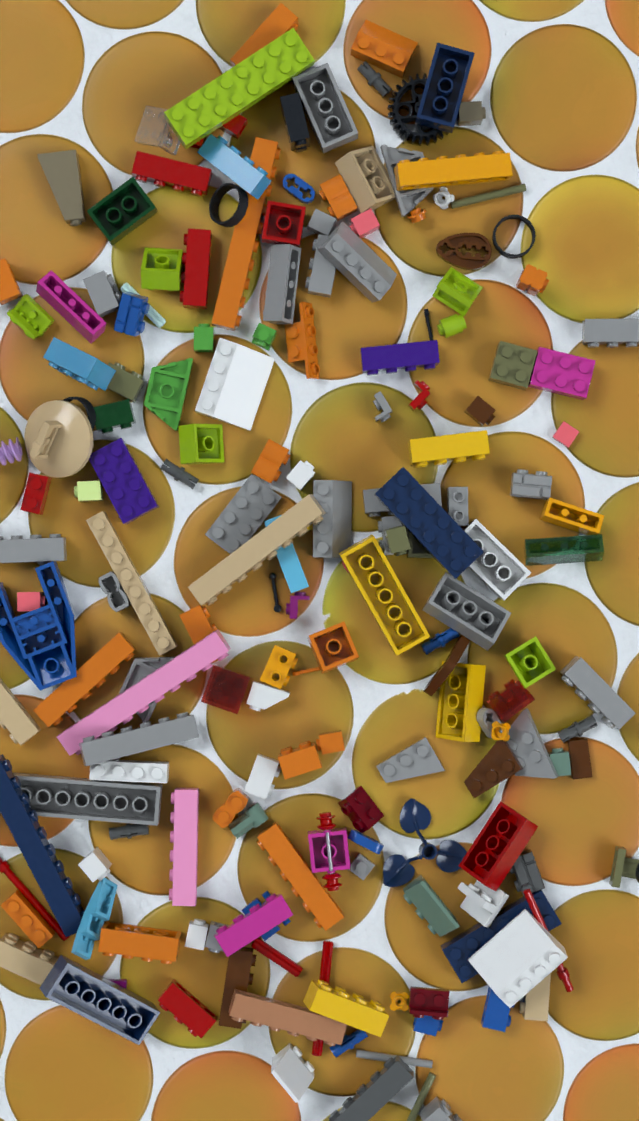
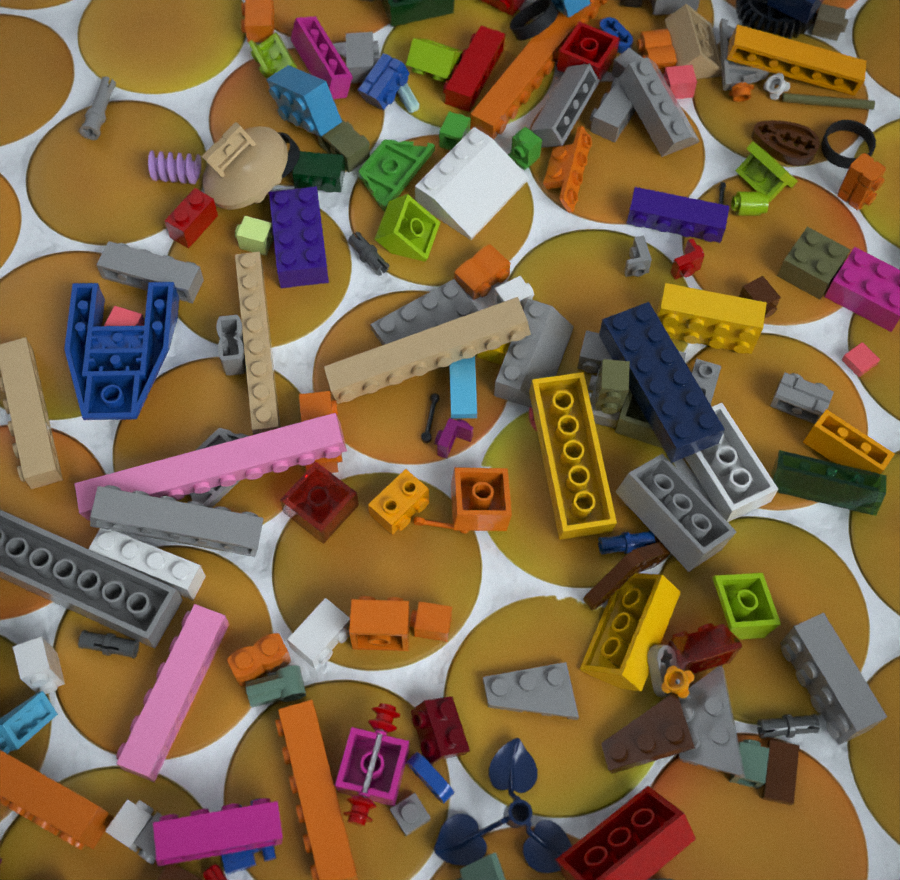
camera: 20 degrees right, 25 degrees down
orange brick [33,632,136,727] -> none
white slope [246,681,290,711] -> none

